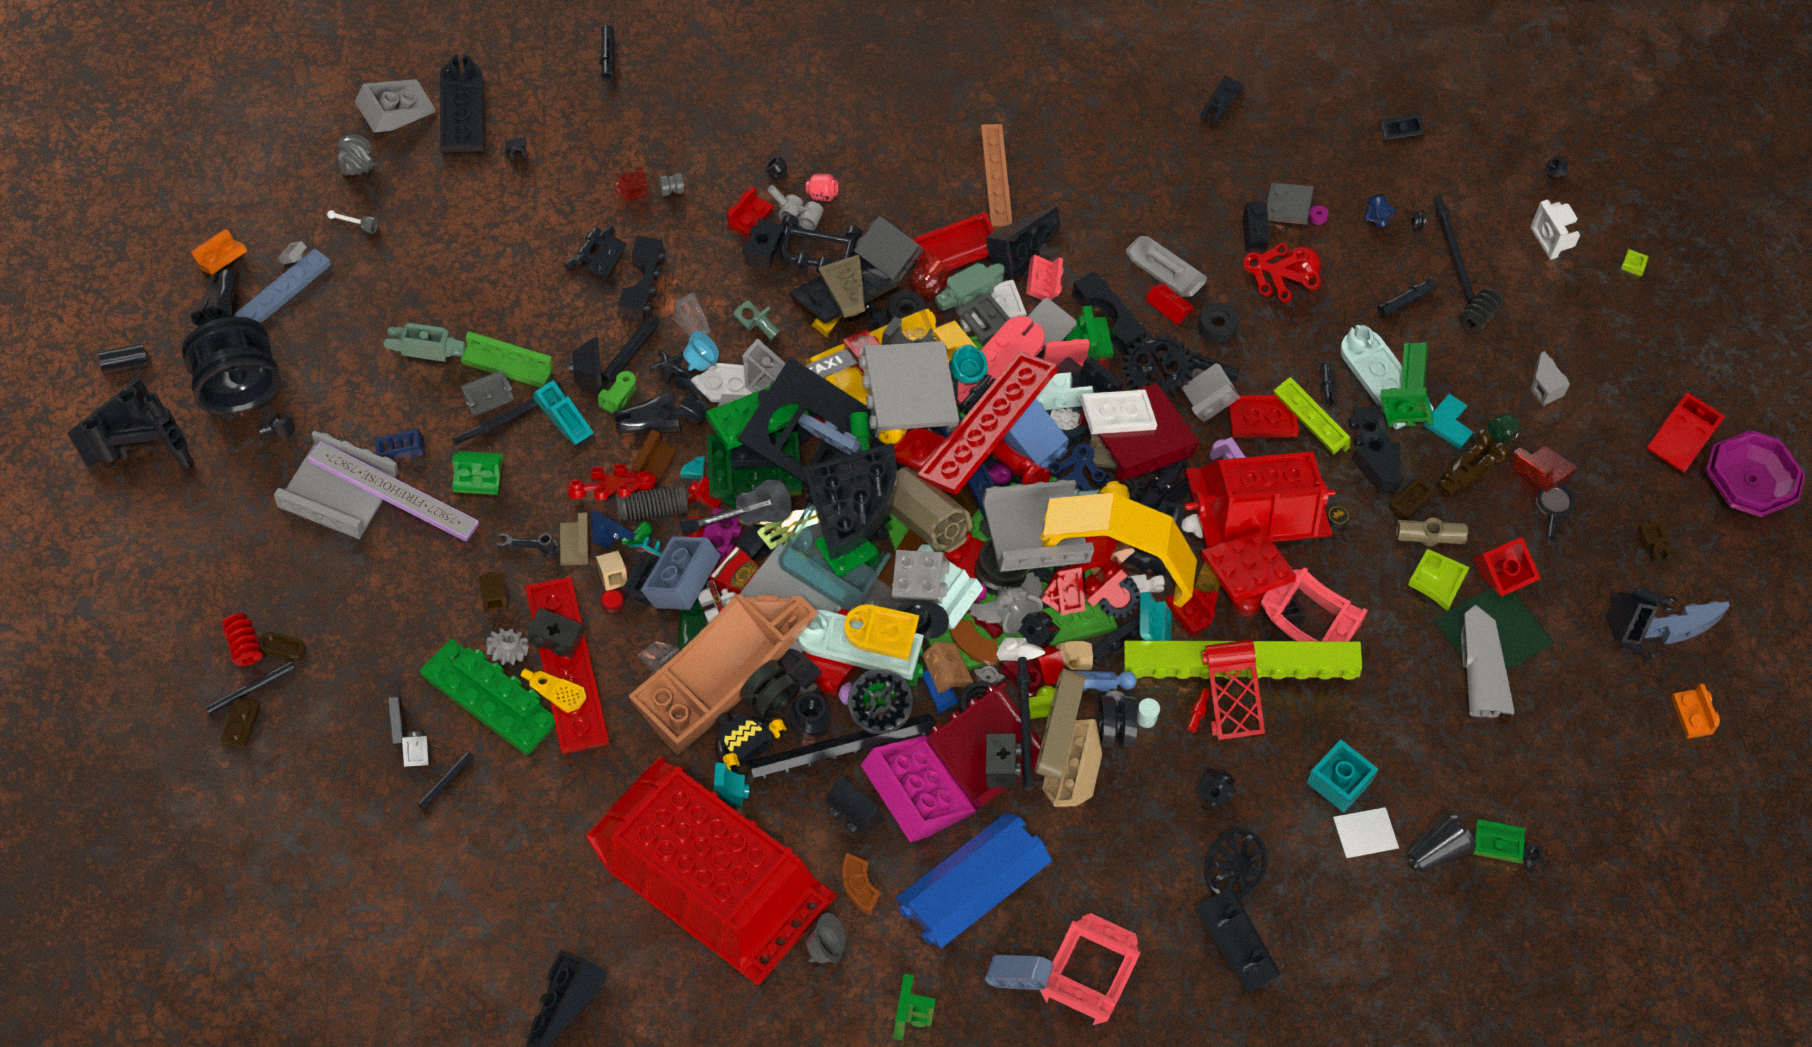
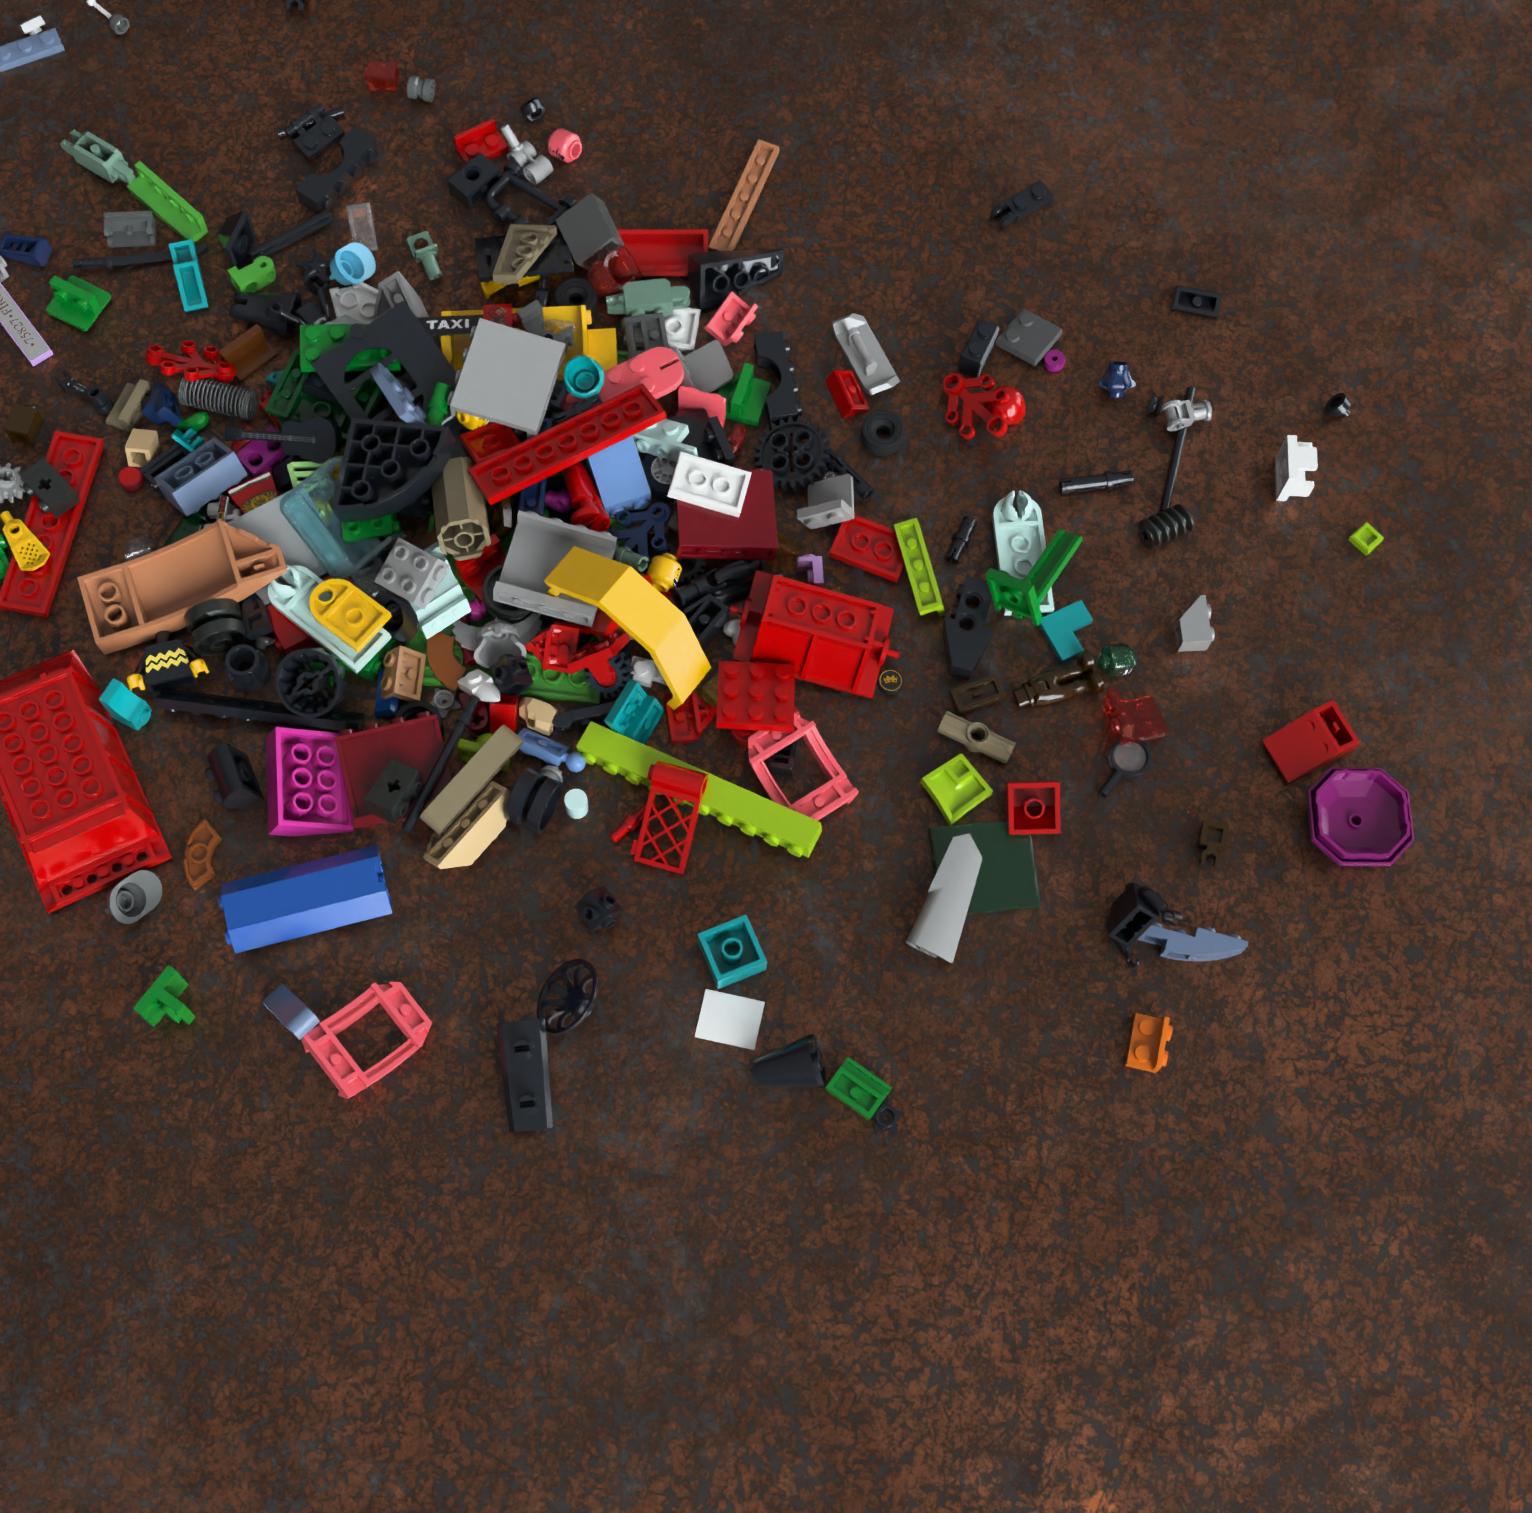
camera: 25 degrees right, 10 degrees up
none -> light grey connector [1161,400,1212,431]

